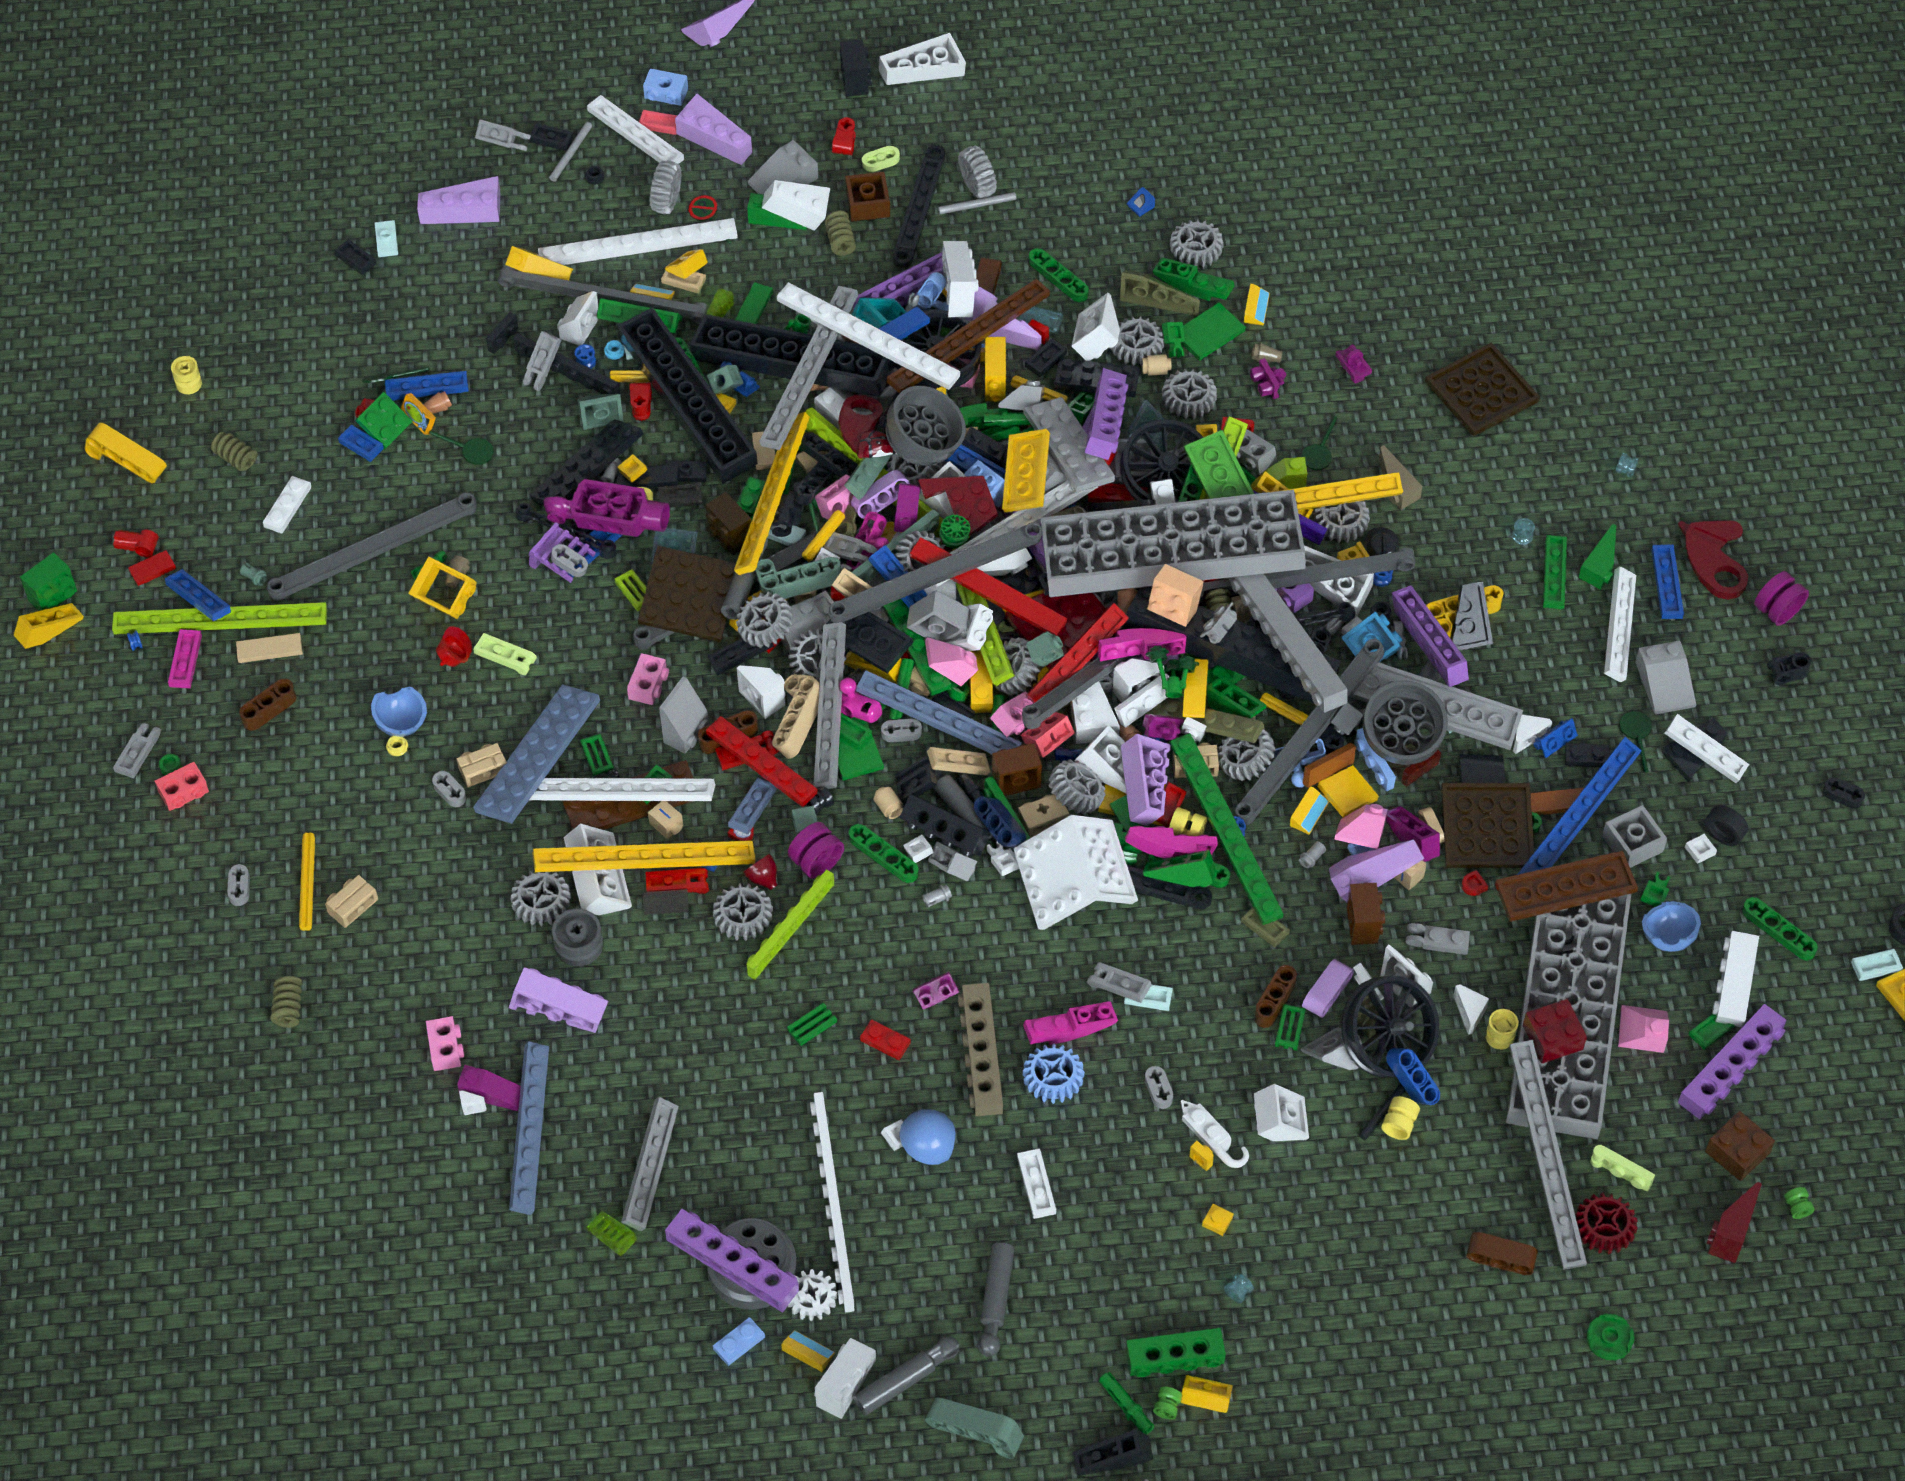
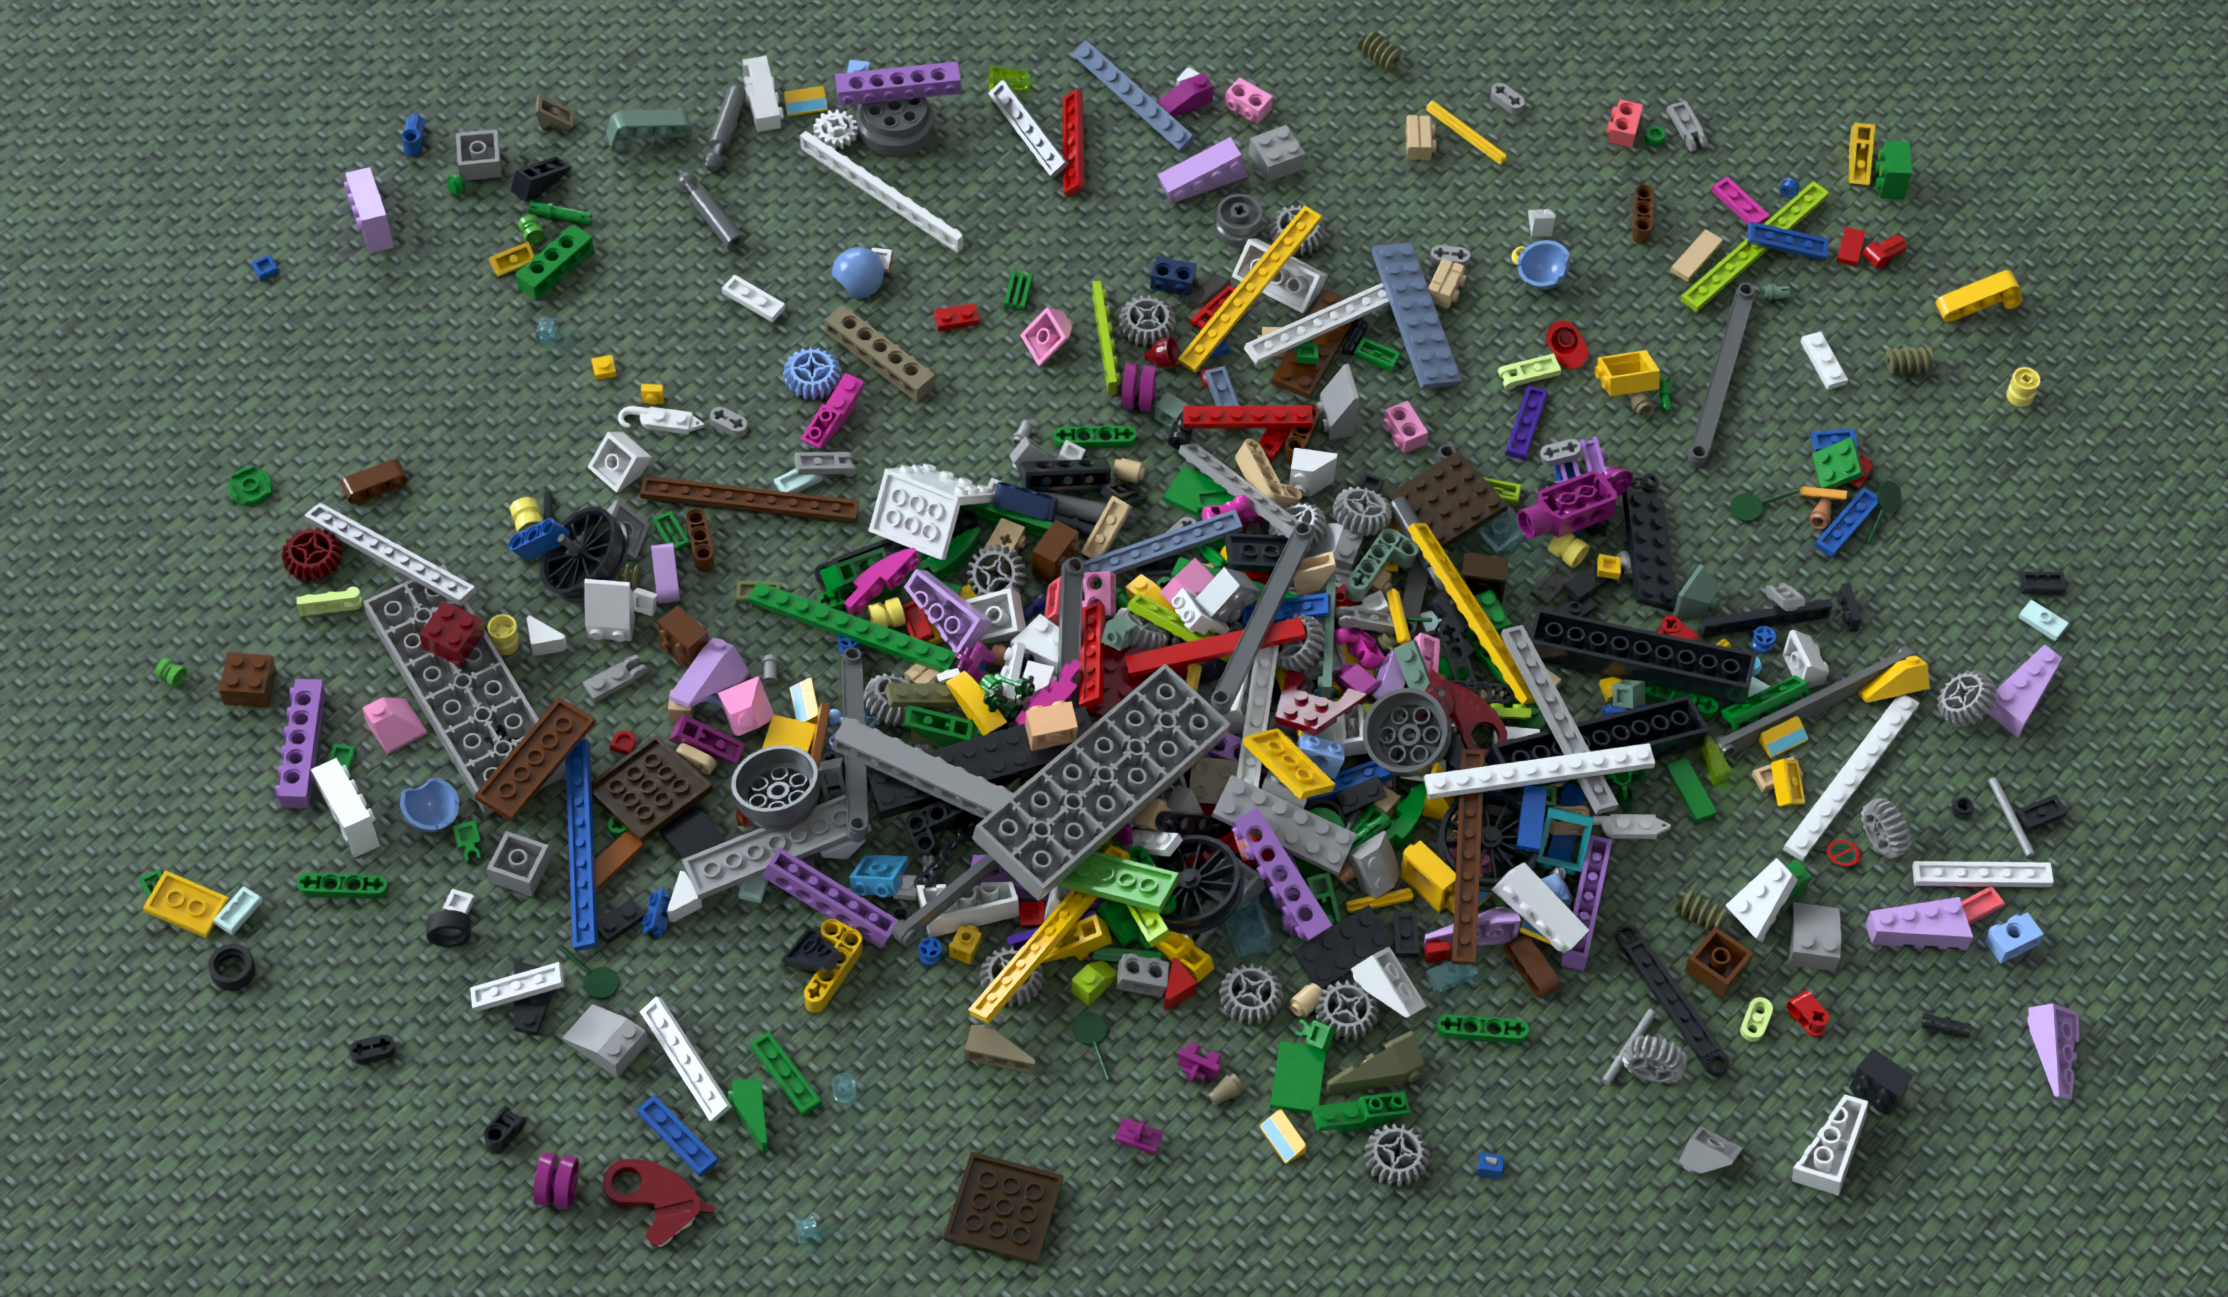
camera: 135 degrees right, 0 degrees up
light grey hinge [475,119,531,151] -> none
magenta hips [913,972,959,1010] -> none
green wheel [939,515,970,548] -> none
light grey hinge [1200,603,1237,644] -> none
black piece [1365,527,1399,556] -> none
dark red slope [1706,1182,1762,1263] -> none
none -> reddish brown plate [640,476,859,523]
none -> bright pink slope [1020,307,1072,366]
none -> red plate [1063,89,1084,197]
none -> dark blue brick [1150,256,1197,296]
none -> light grey brick [1249,125,1305,183]
none -> dark purple tile [1505,385,1548,461]
none -> white slope [1528,209,1555,237]
none -> light grey slope [1678,1126,1743,1174]
none -> black pin [1921,1013,1971,1039]
none -> light grey gear [1937,670,1997,727]

